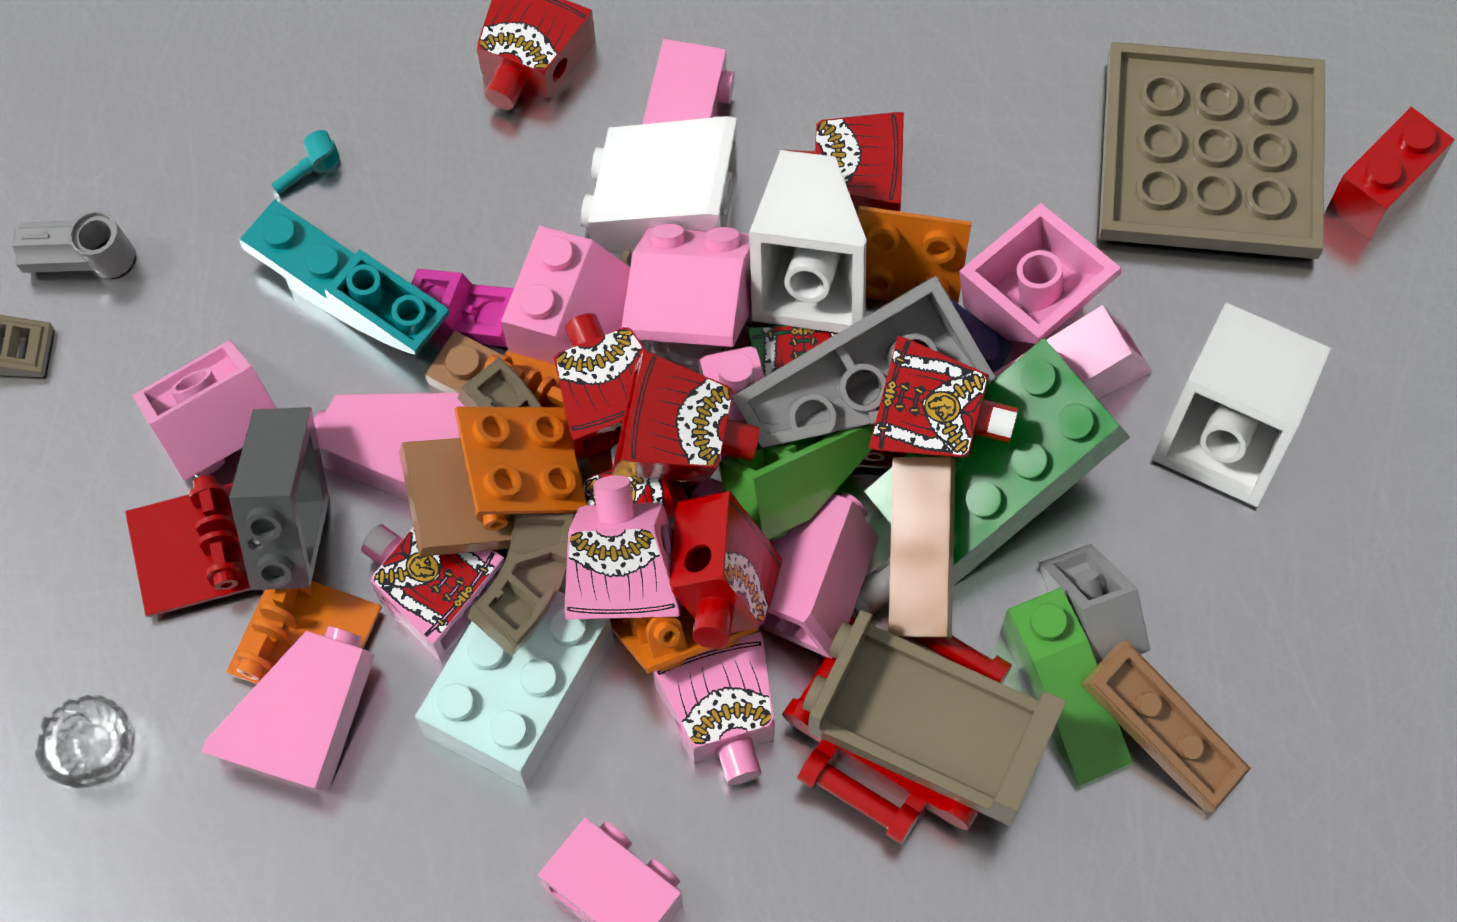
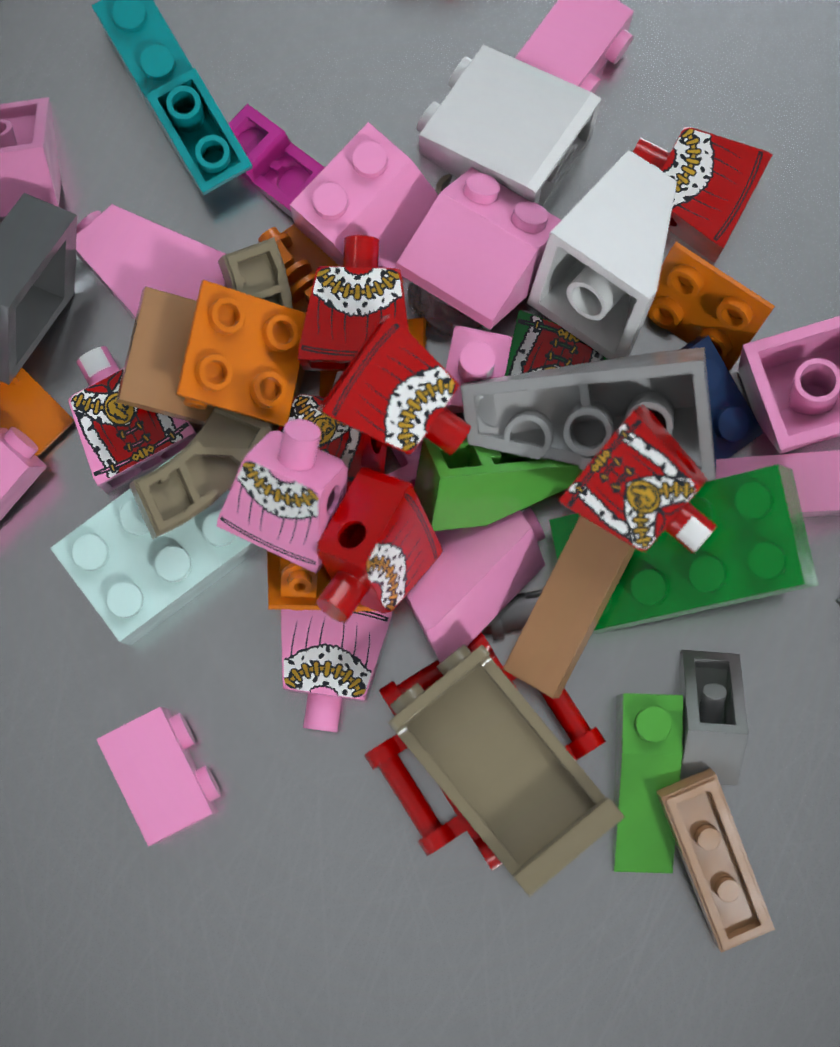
camera: 25 degrees right, 15 degrees up
medium nougat plate [425,330,502,393] -> none

